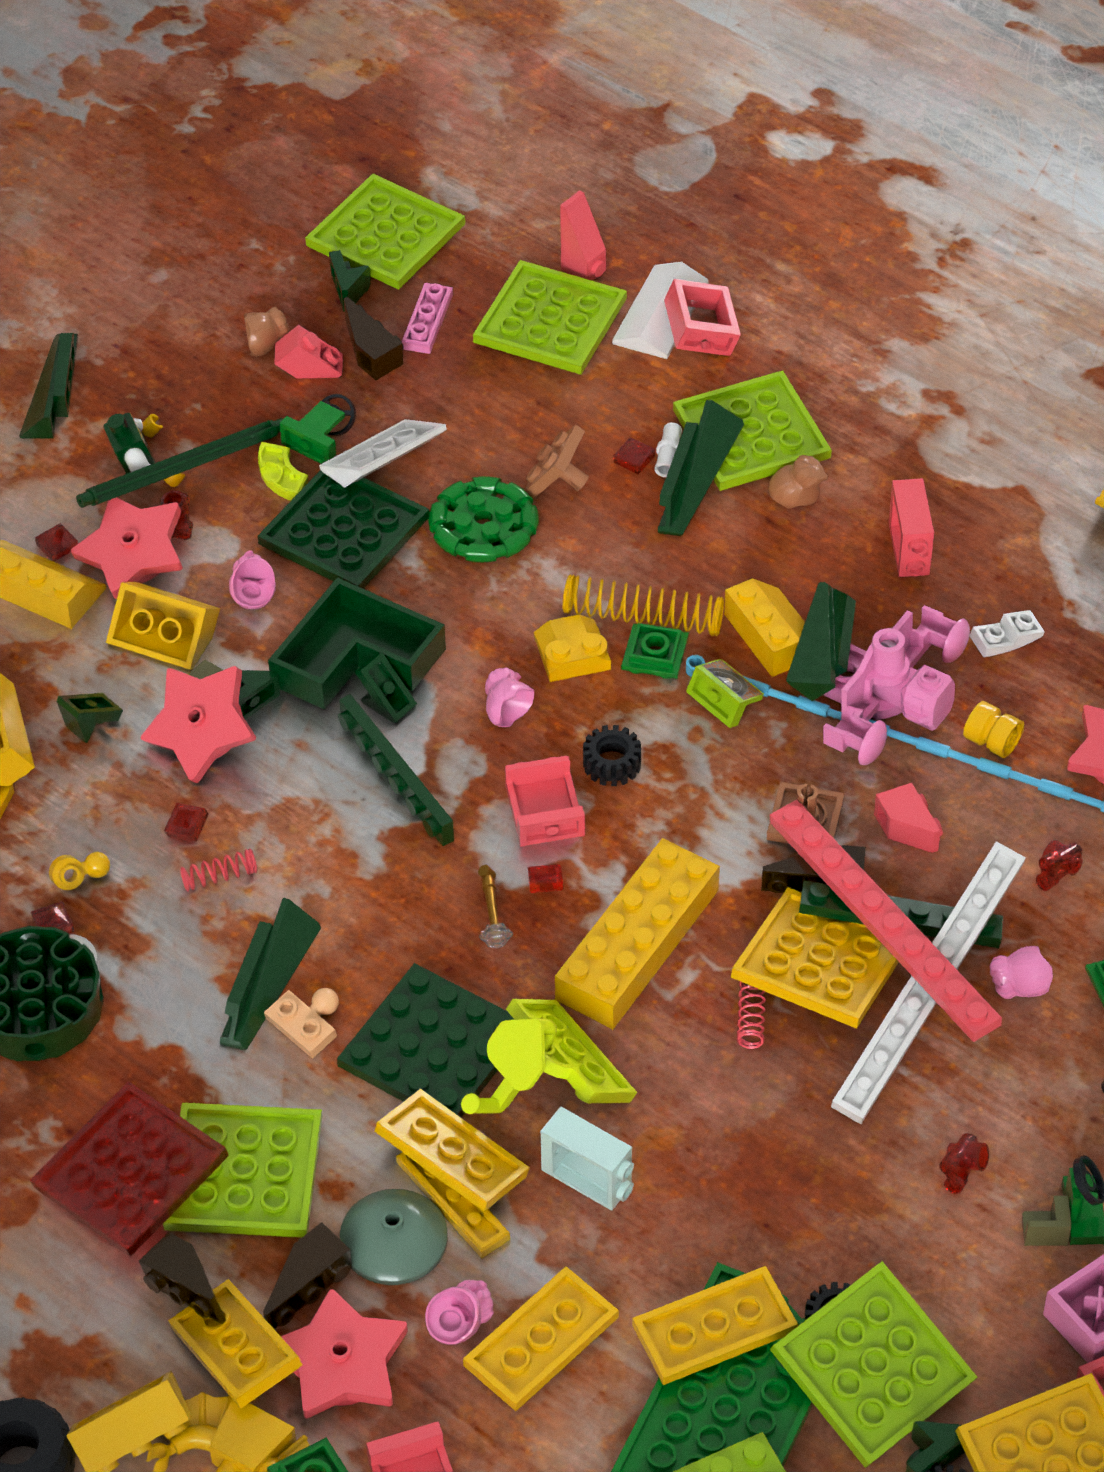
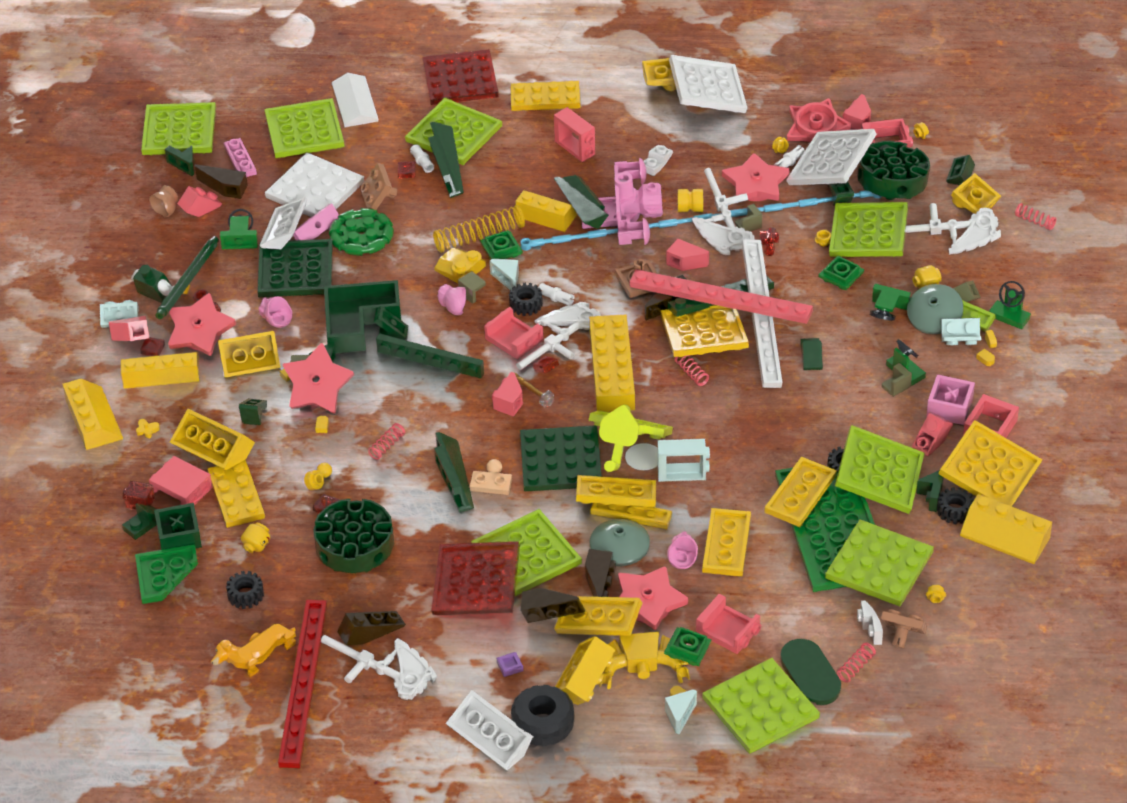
camera: 35 degrees left, 5 degrees down
dark green wedge [19,333,78,439] -> none
clear red tile [164,803,209,842] -> none
neon yellow tile [258,442,309,501] -> none
coral slope [560,190,606,281] -> none
coral window [664,279,741,356] -> none
lime panel [686,659,764,728] -> none
nougat hair [768,455,828,509] -> none
clear red plate [939,1133,989,1194] -> none
bright pink hair [990,946,1053,999] -> none
none -> light aqua bracket [100,300,139,328]
none -> coral slope [109,316,149,341]
none -> white plate [265,153,365,217]
none -> bright pink tile [293,203,339,241]
none -> yellow piece [315,416,329,433]
none -> clear red plate [423,49,499,105]
none -> olive panel [458,271,486,304]
none -> light aqua slope [490,259,519,290]
none -> coral slope [492,372,523,417]
none -> medium lavender tile [496,652,523,677]
none -> yellow plate [511,81,580,111]
none -> white bar [516,302,601,370]
none -> white pin [538,283,575,306]
none -> white sticker [625,443,658,470]
none -> white bar [692,168,754,255]
none -> olive panel [735,204,762,232]
none -> dark green slope [800,338,823,370]
none -> coral slope [912,413,953,456]

